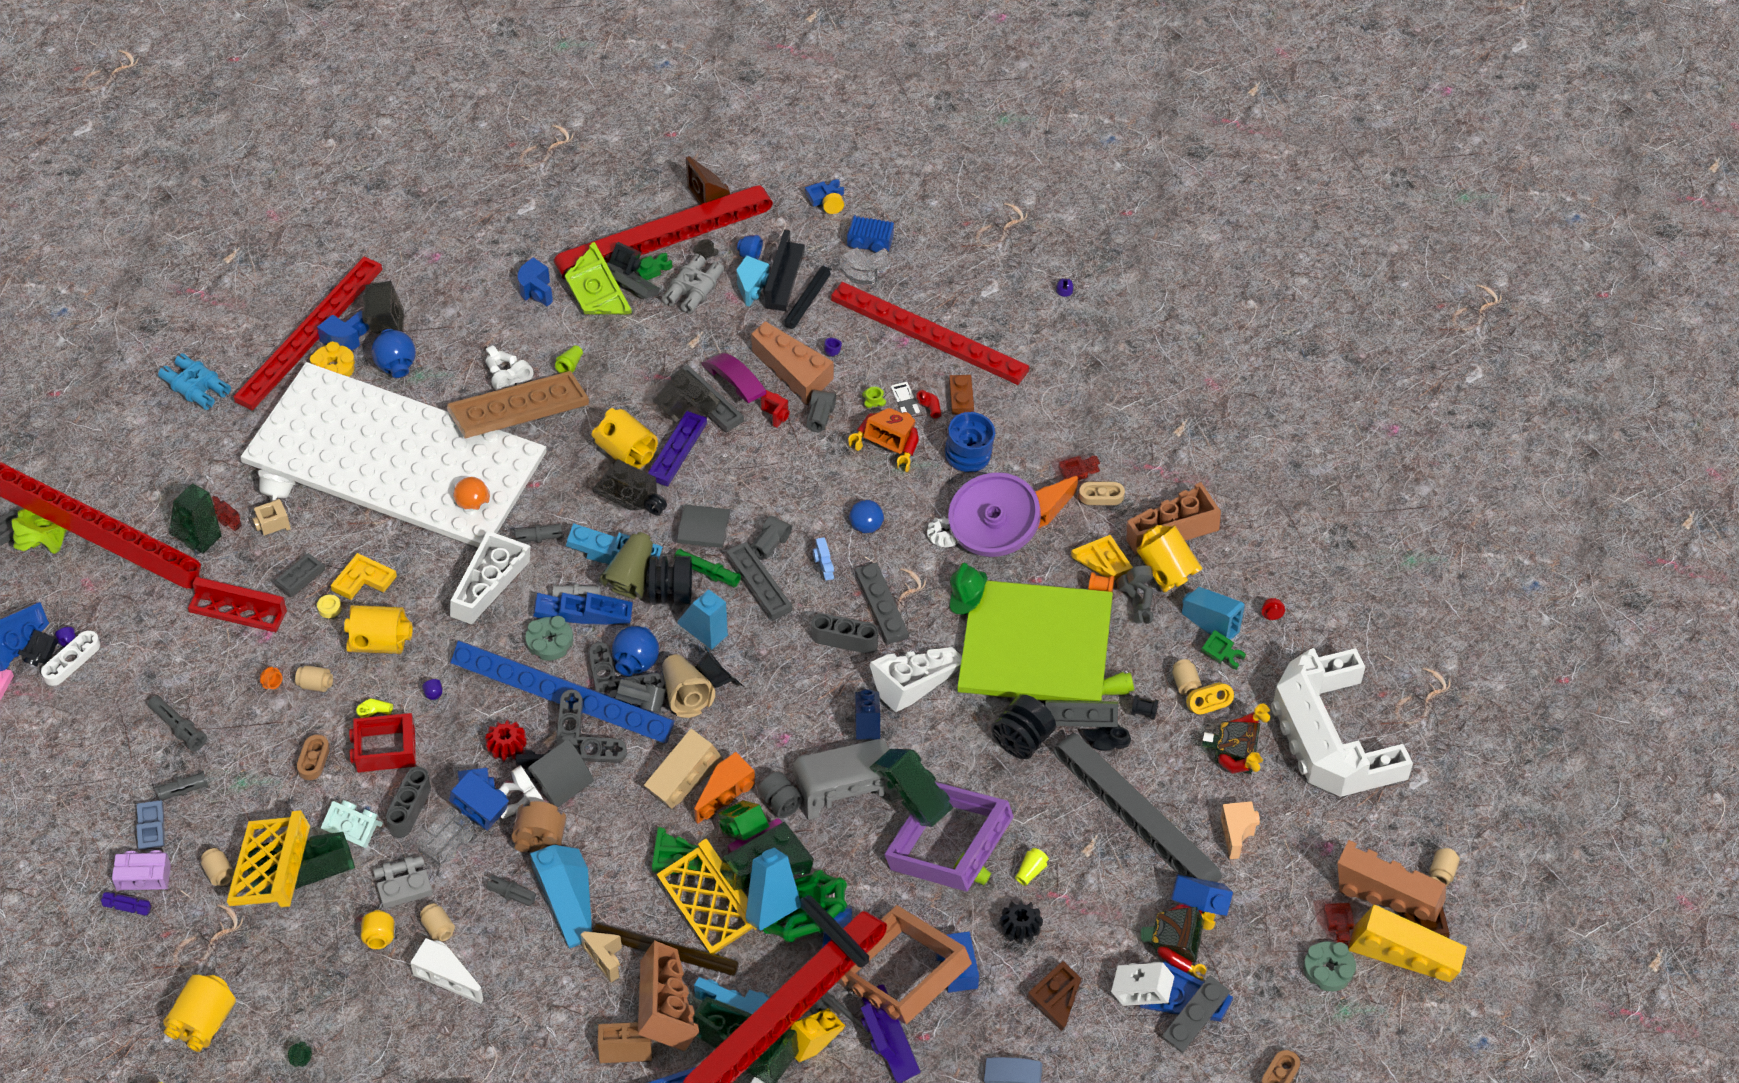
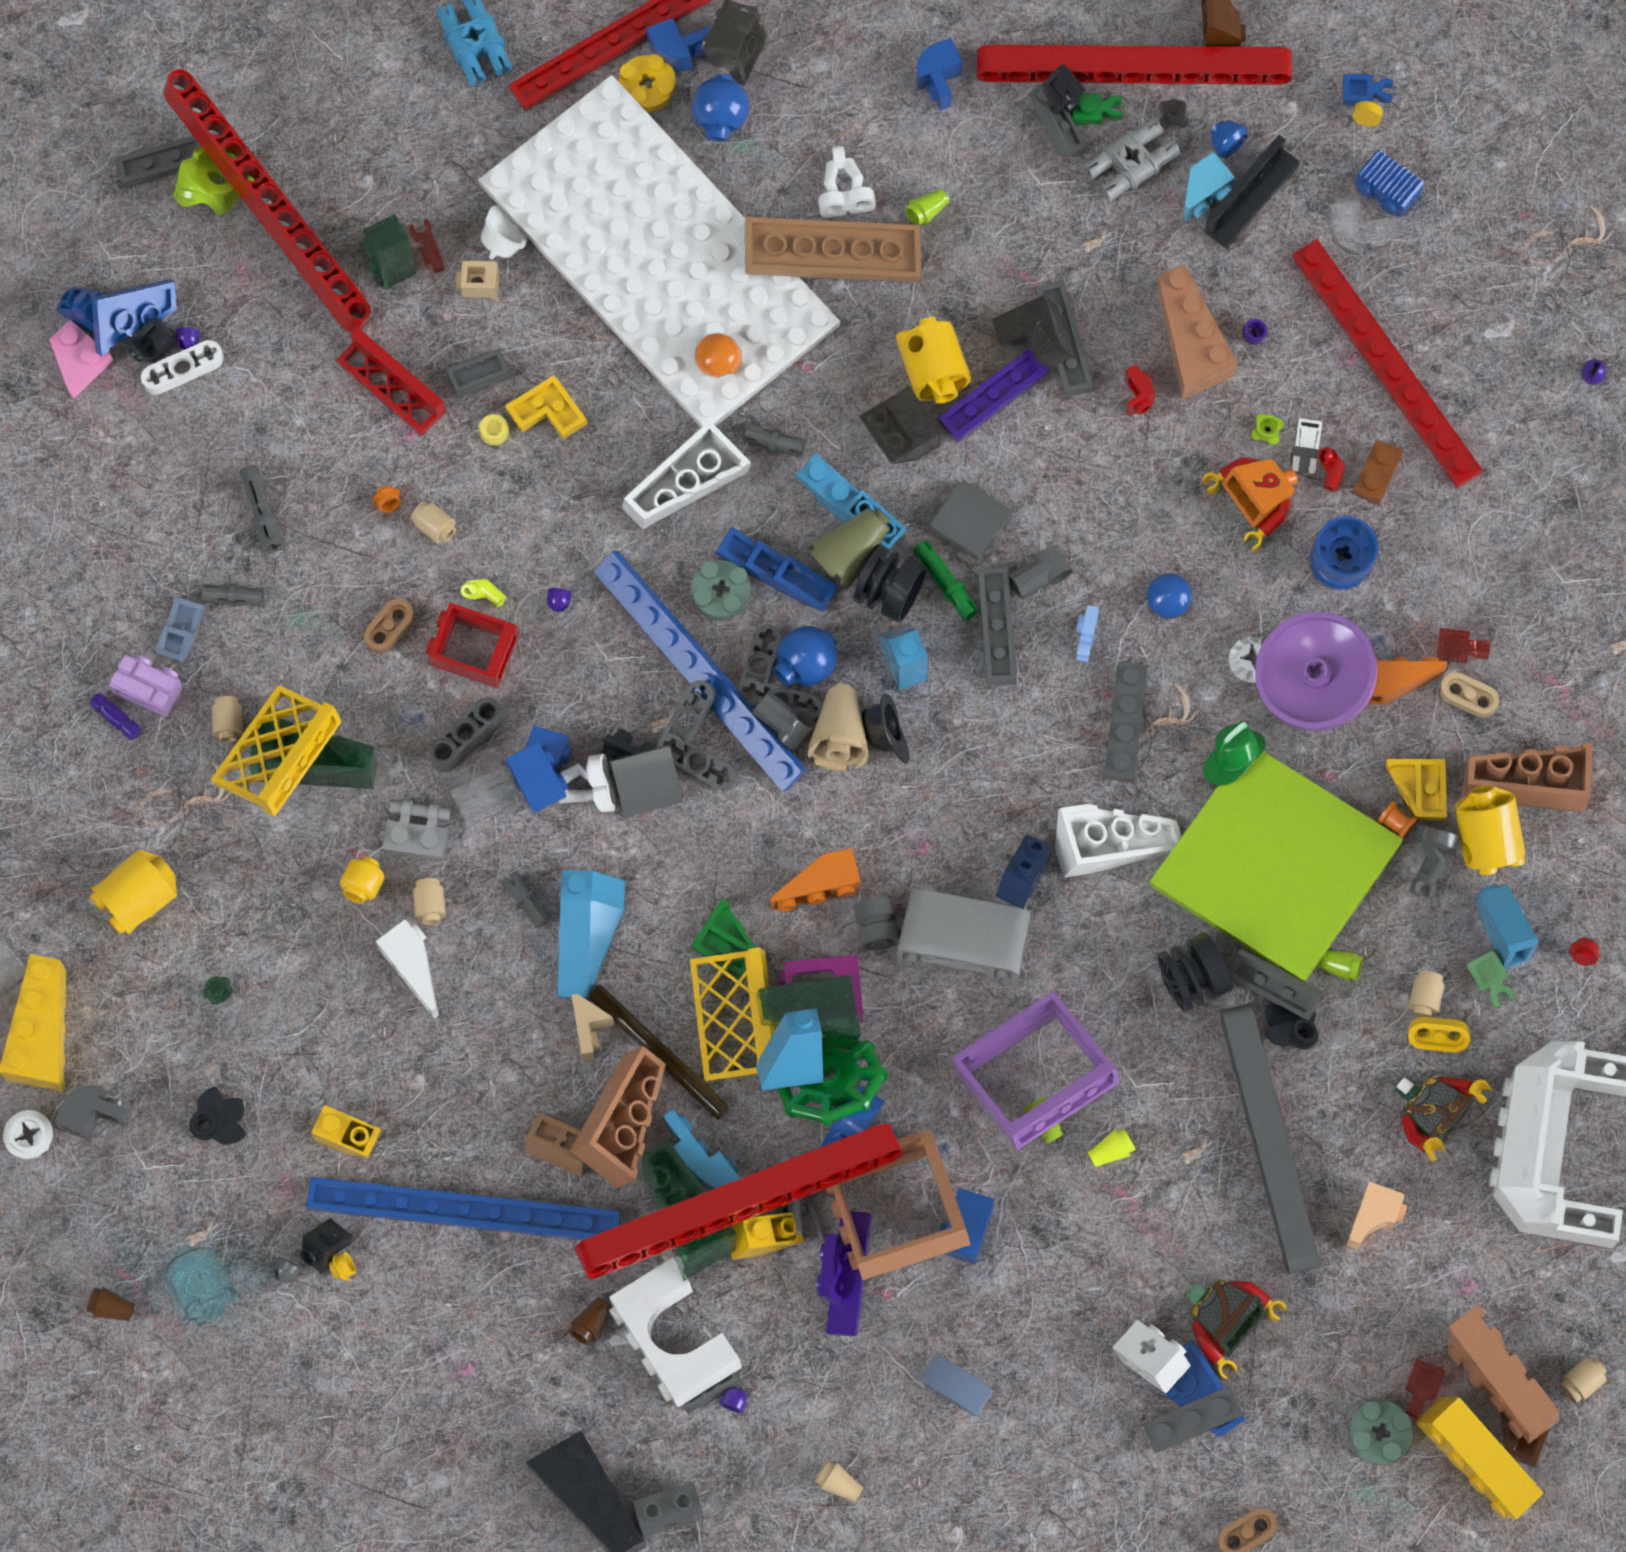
camera: 30 degrees right, 20 degrees up
light aqua bracket [321,800,383,848] -> none
yellow cylinder [344,605,413,654] -> none
red gear [485,719,527,762] -> none
medium nougat brick [512,801,566,852] -> none
light grey pin [553,583,601,598] -> none
lime wing [565,242,632,314] -> none
black bush [644,493,667,516] -> none
tan wedge [644,729,724,809] -> none
magenta slope [701,353,767,403] -> none
green brick [718,800,770,840] -> none
black axle [784,266,831,329] -> none
black axle [800,895,870,968] -> none
dark grey piece [806,389,836,433] -> none
dark grey beam [811,613,878,653] -> none
clear green wedge [869,749,953,827] -> none
black gear [999,899,1043,944] -> none
reddish brown wing [1027,961,1081,1031] -> none
black bush [1131,694,1159,720] -> none
blue slope [1171,875,1233,916] -> none

